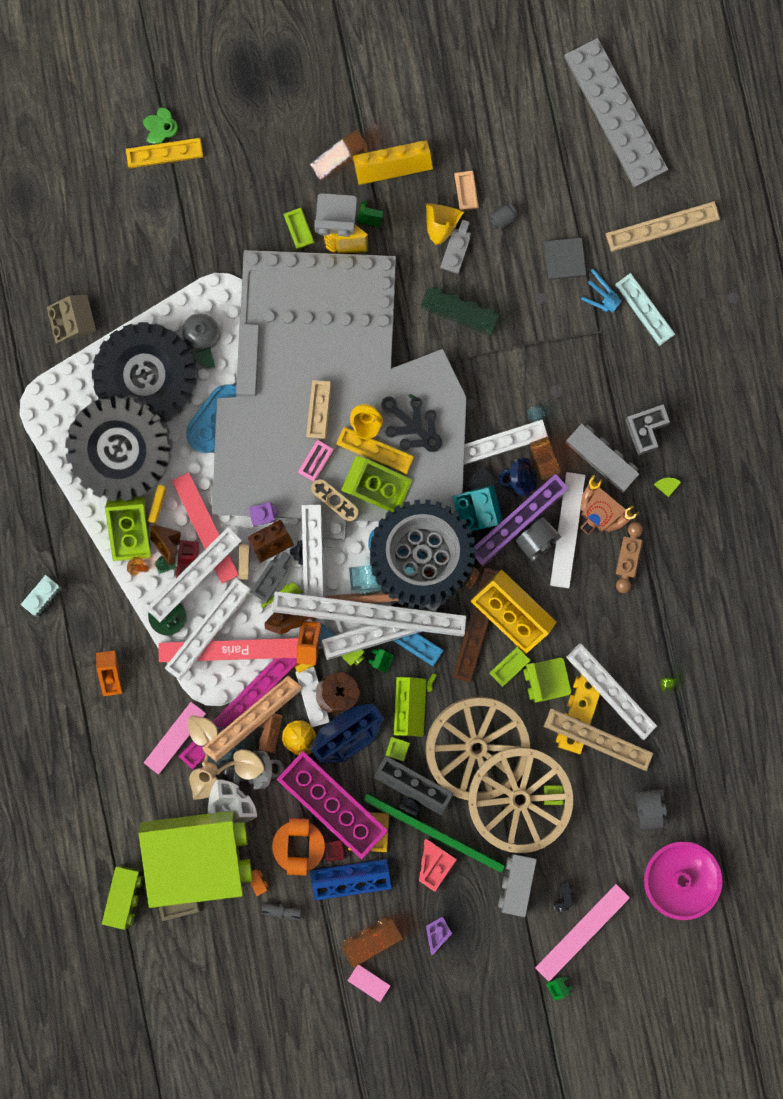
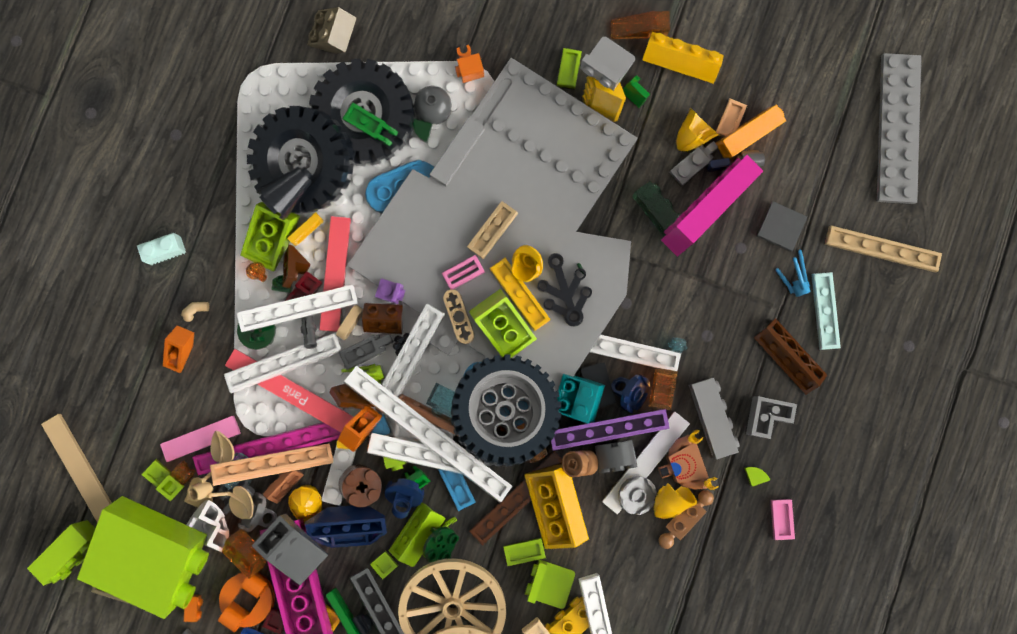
camera: 30 degrees right, 0 degrees up
none -> tan tile [41,414,112,523]
none -> lime slope [142,459,184,501]
none -> clear orange wheel [170,461,196,486]
none -> tan arm [181,302,209,322]
none -> clear orange brick [222,528,267,579]
none -> dark grey slope [252,514,328,585]
none -> black cone [256,166,312,220]
none -> dark grey pin [300,315,317,349]
none -> green hinge [342,102,398,146]
none -> dark blue tile [385,479,424,519]
none -> dark green plate [423,527,459,563]
none -> orange brick [455,45,484,83]
none -> medium nougat wheel [562,450,598,477]
none -> light grey tile [618,476,657,515]
none -> yellow helmet [654,483,697,519]
none -> dark pink brick [661,155,763,257]
none -> dark blue tile [706,158,730,172]
none -> light orange brick [715,105,786,159]
none -> reddish brown fence [754,318,827,395]
none -> bright pink tile [770,499,795,540]

